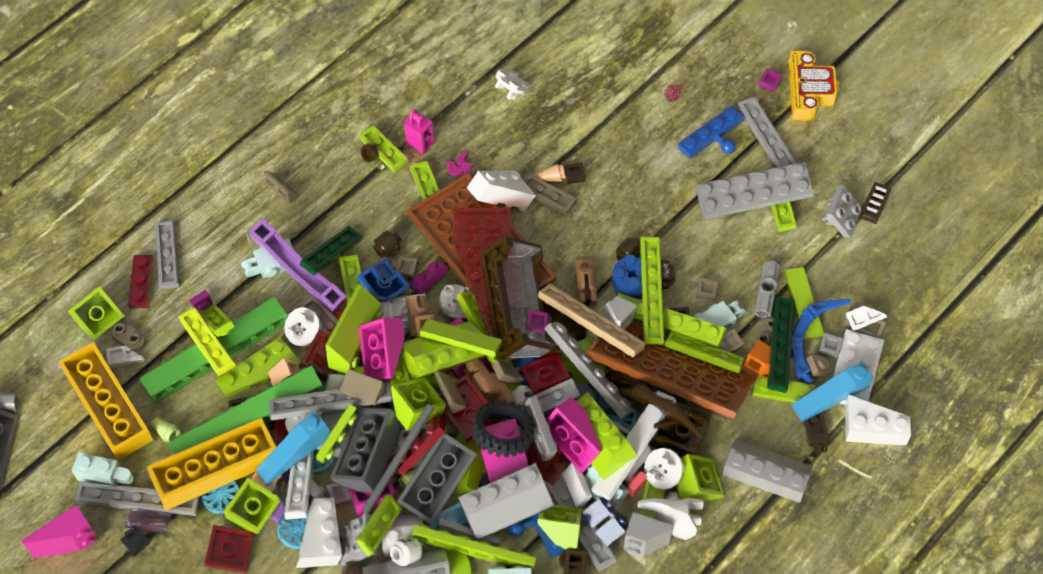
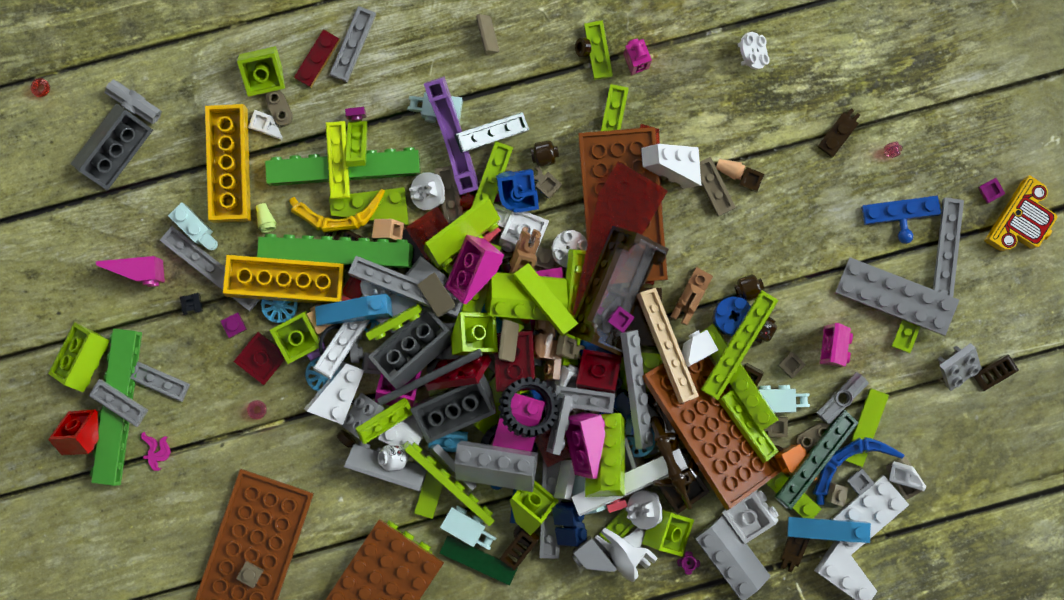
camera: 30 degrees right, 25 degrees up
tile [125,508,172,533] -> none
magenta plate [409,261,449,294] -> none
dark pink piece [446,150,474,176] -> none
none -> magenta plate [220,312,247,338]
none -> yellow animal [289,189,385,233]
none -> magenta plate [677,551,700,575]
none -> white plate [722,490,779,544]
none -> dark brown hinge [817,108,860,158]
none -> dark pink slope [820,323,853,367]

